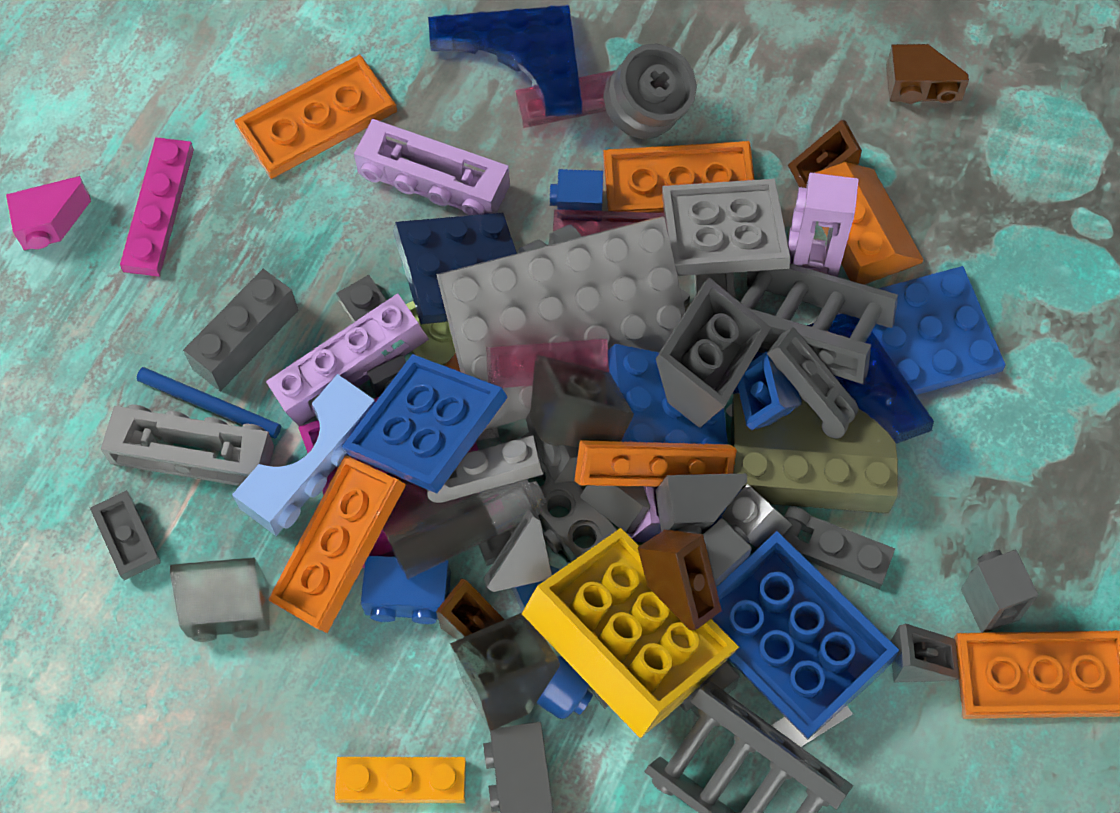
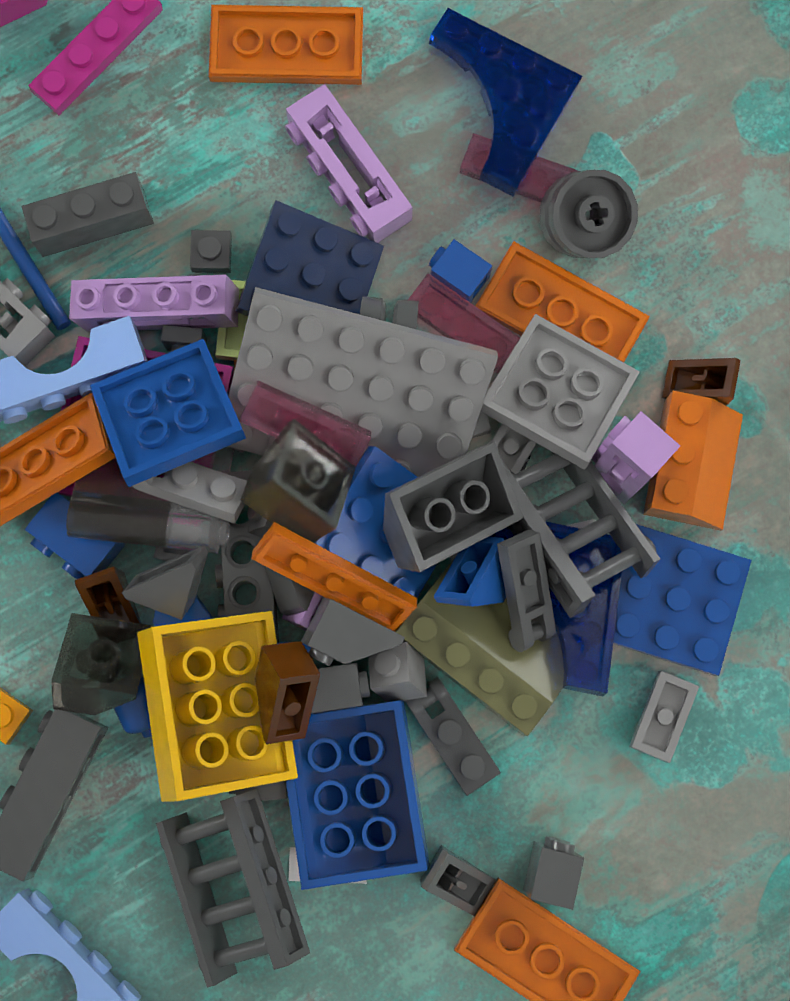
camera: 30 degrees right, 15 degrees up
none -> light grey plate [629,671,699,763]

